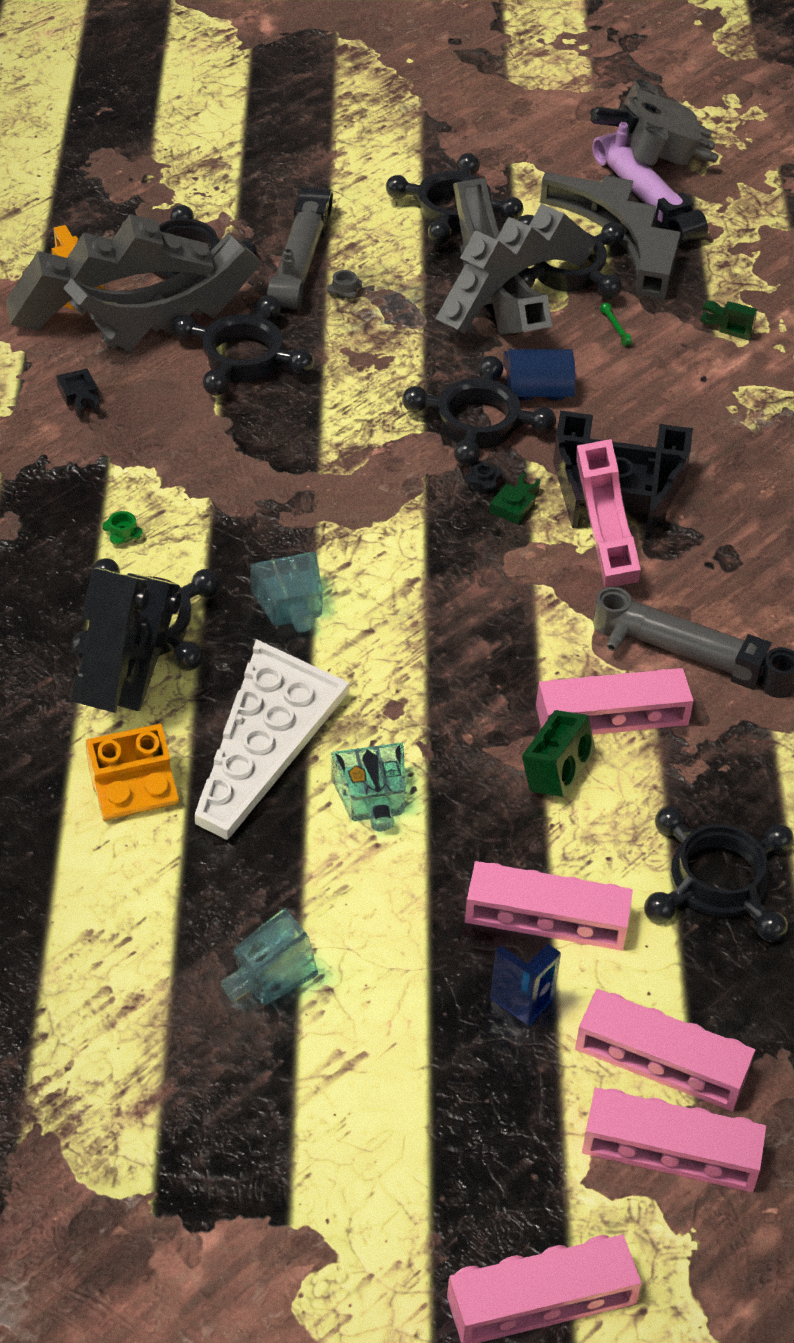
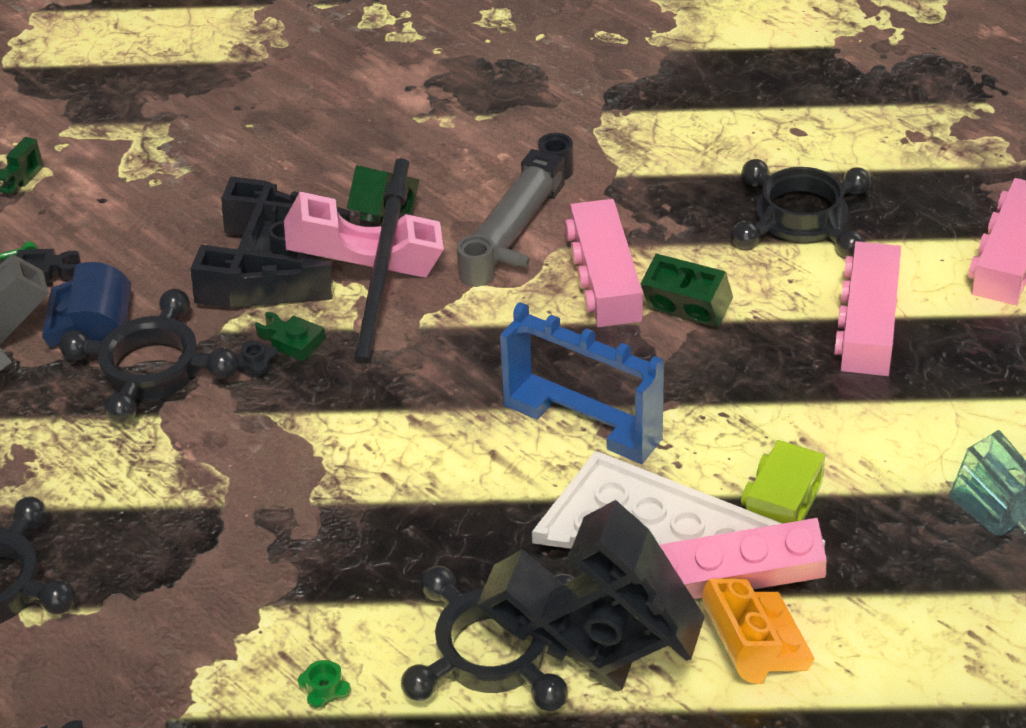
camera: 85 degrees left, 5 degrees down
clear light blue torso [250,551,323,632] -> none
clear light blue torso [331,742,406,832] -> none
clear blue panel [490,944,561,1026] -> none
none -> black plate [16,248,81,284]
none -> dark green brick [347,165,420,223]
none -> black bar [354,158,410,363]
none -> blue hinge [500,302,664,464]
none -> bright pink brick [659,518,827,599]
none -> lime brick [741,440,826,524]

